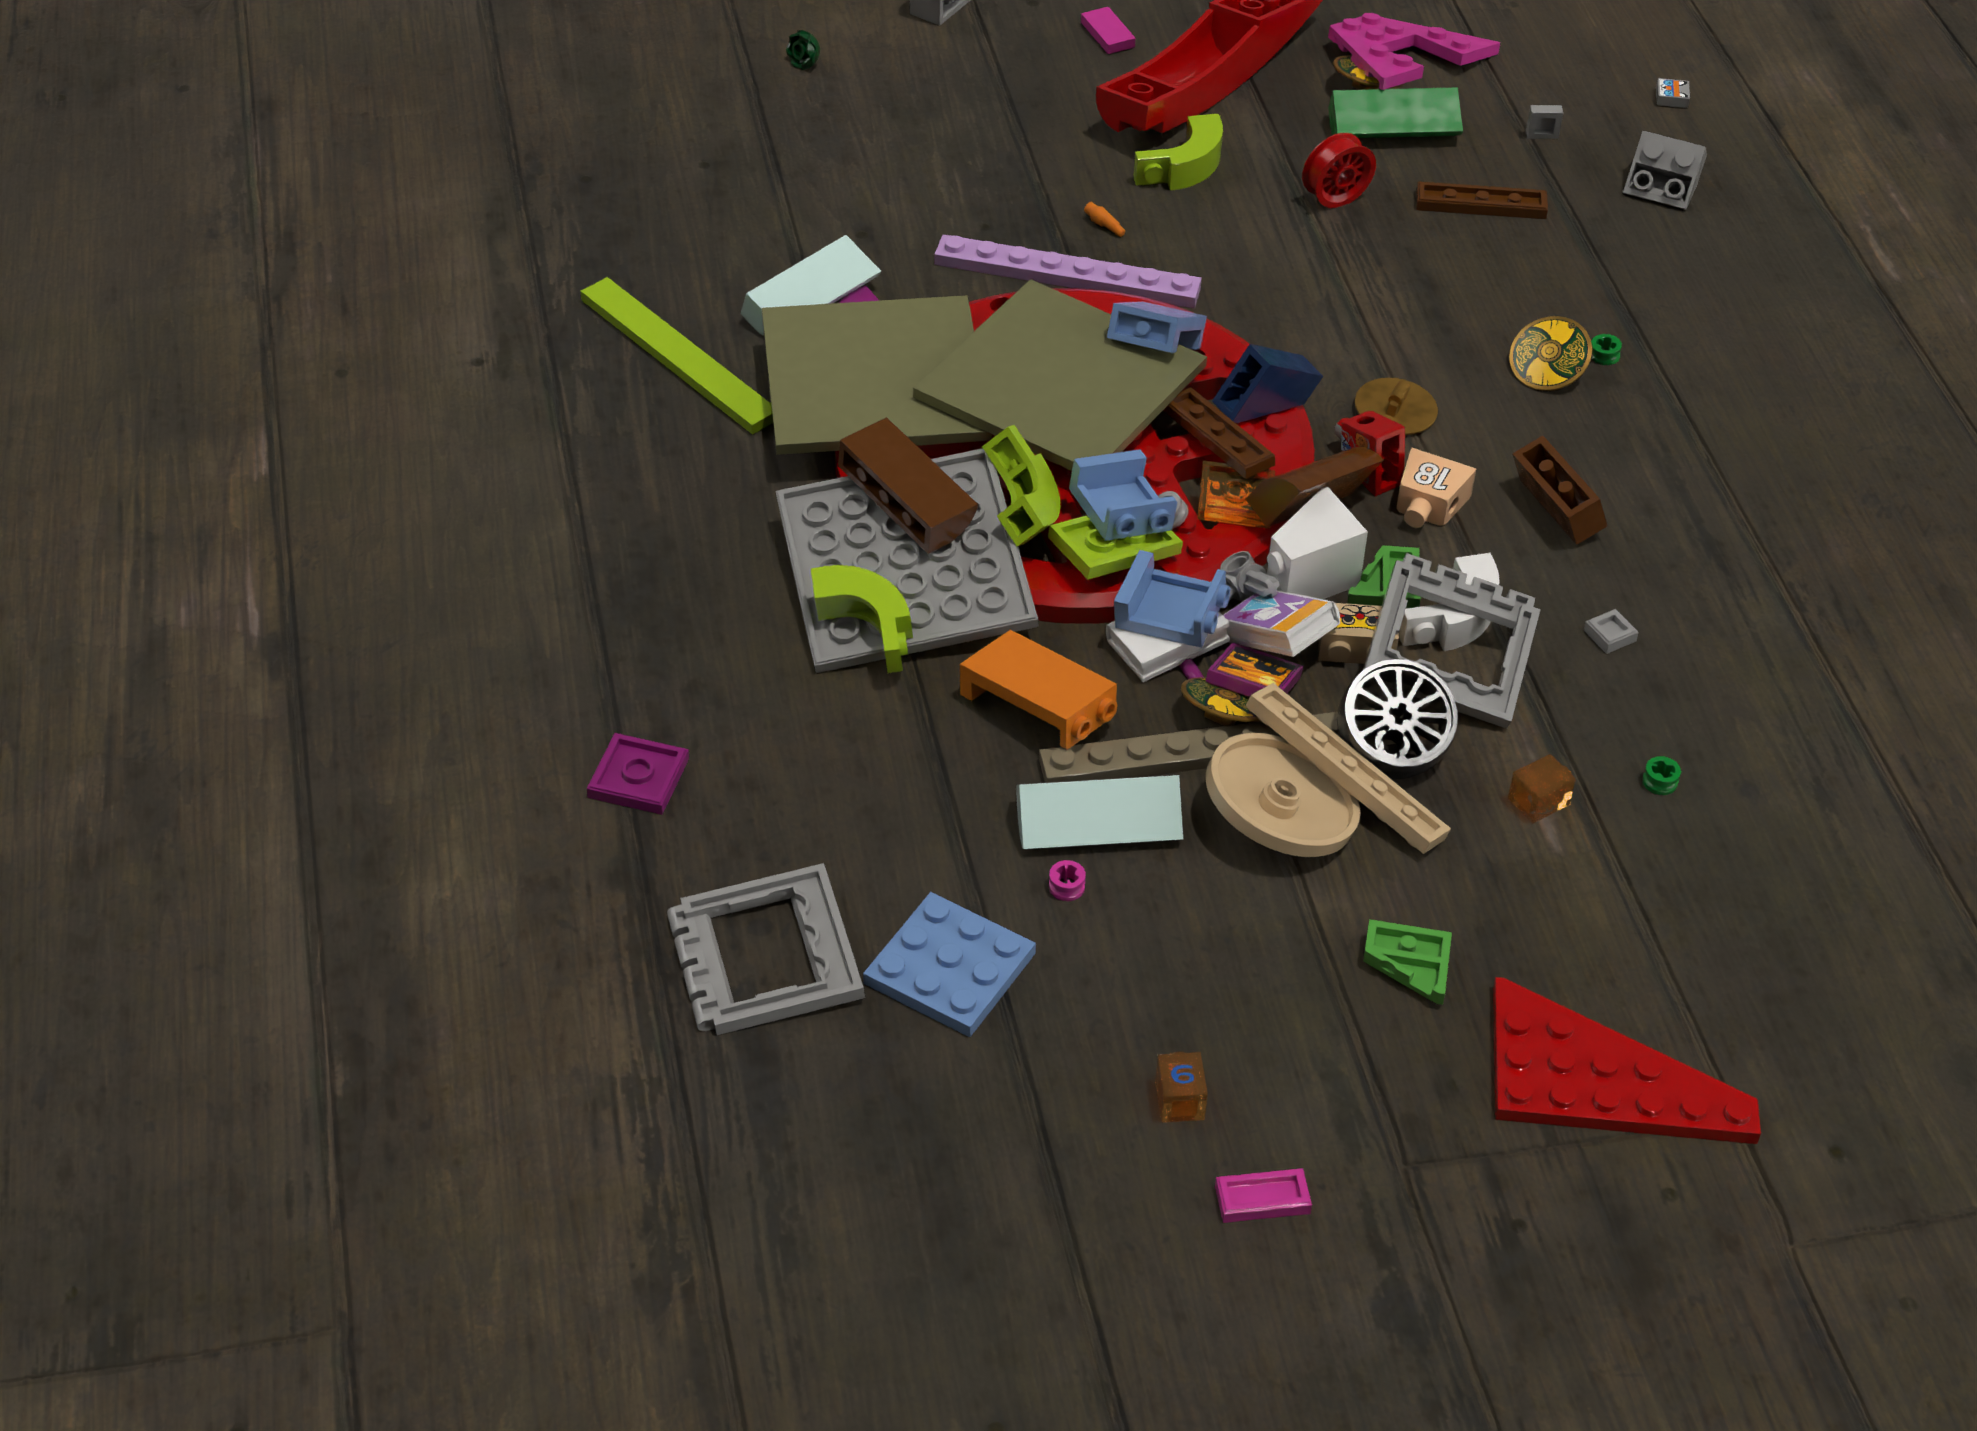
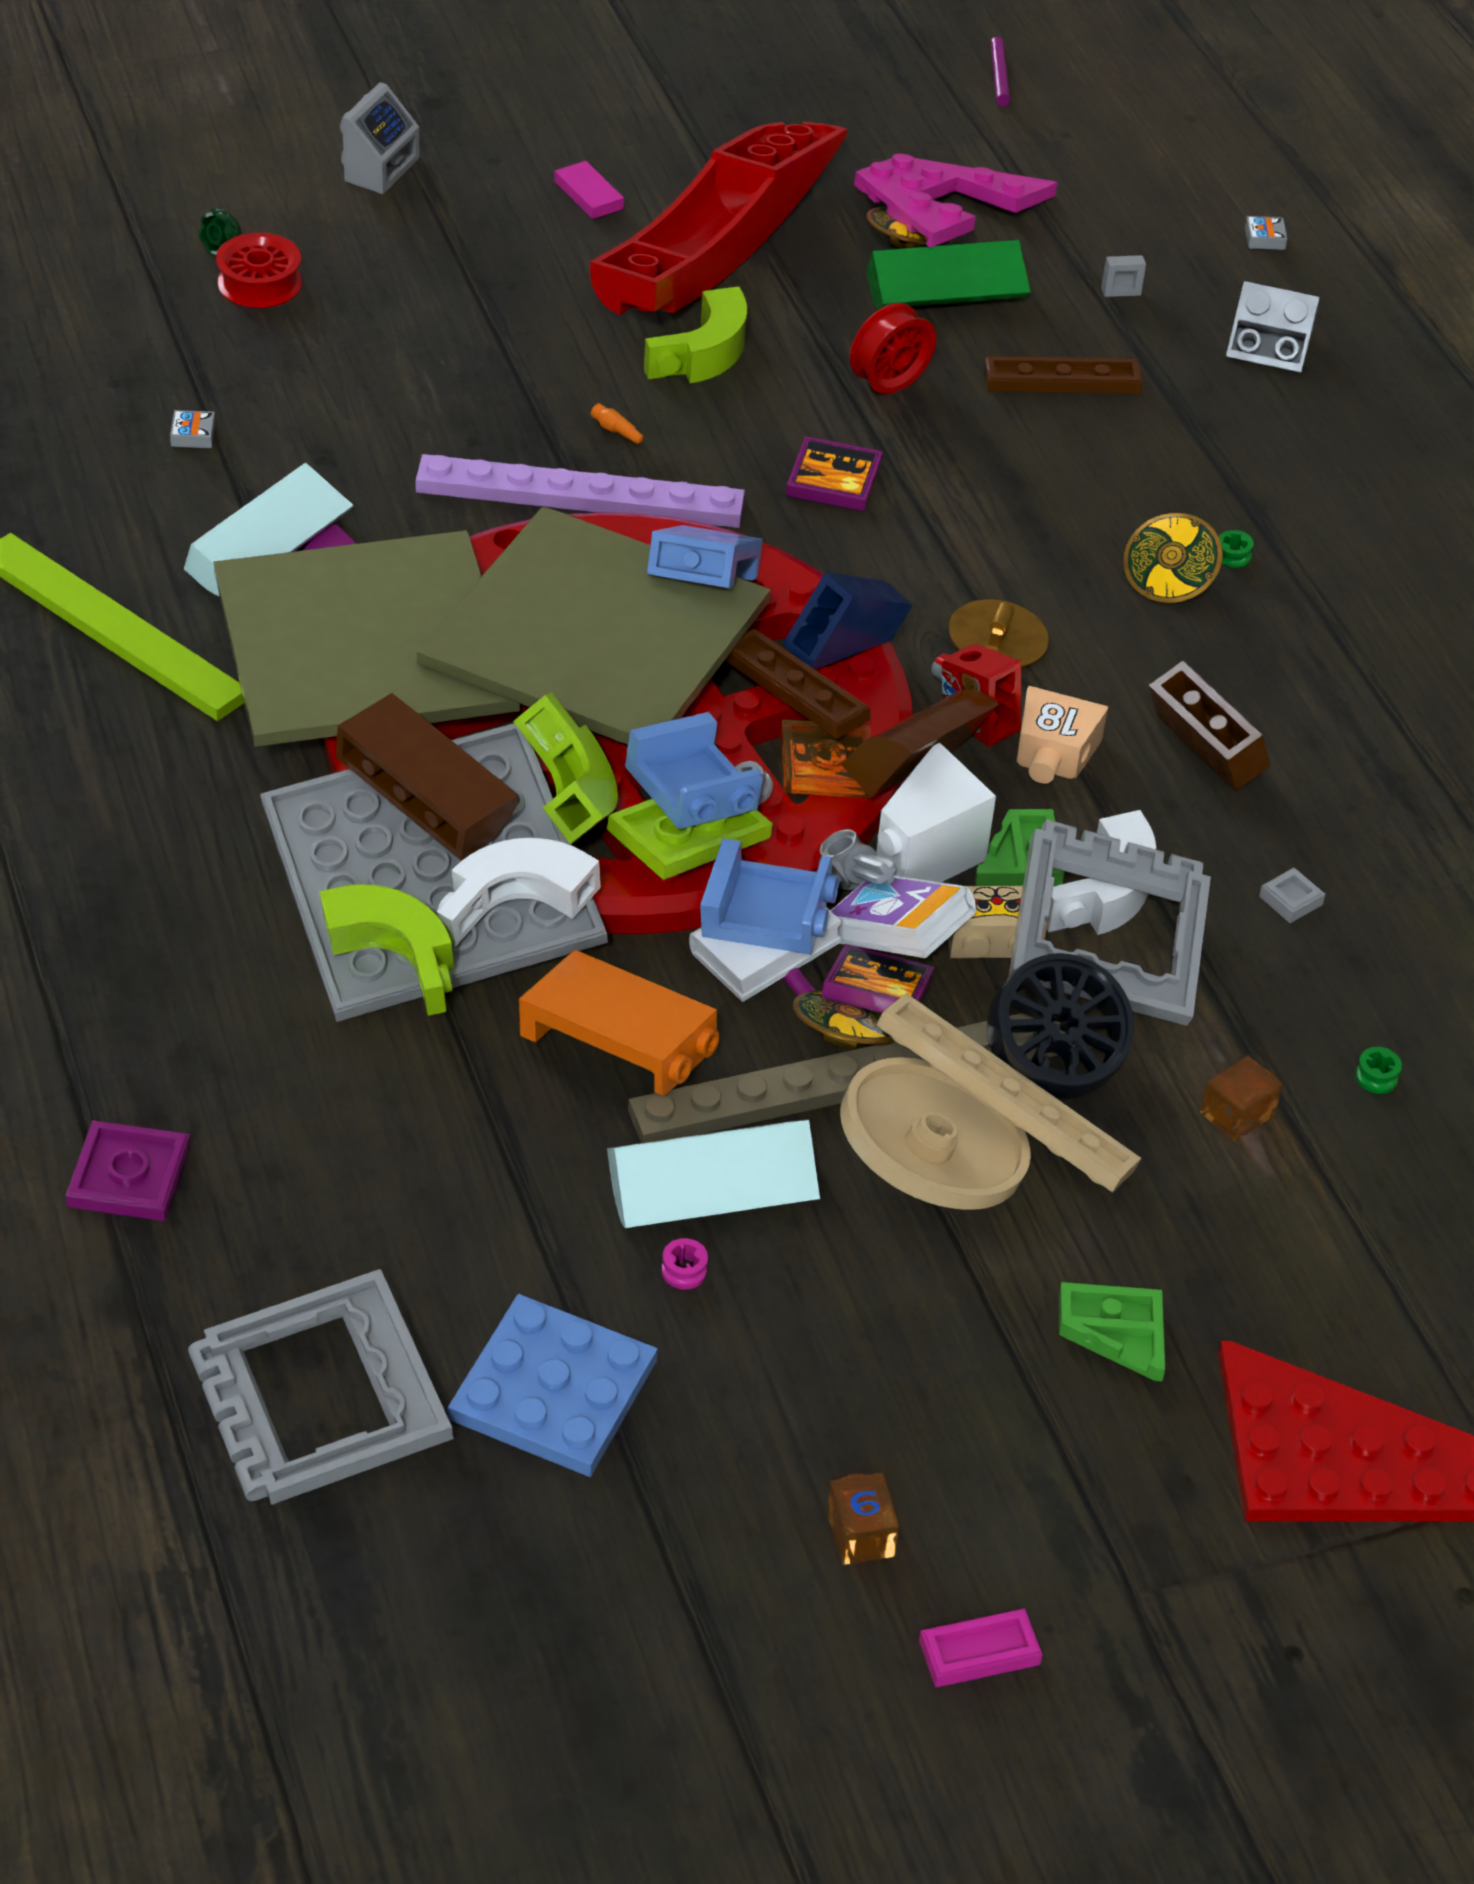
camera: 10 degrees left, 0 degrees up
none -> tile [170,410,216,448]
none -> red wheel [216,233,302,308]
none -> white arch [437,838,601,947]
none -> tile [786,436,883,511]

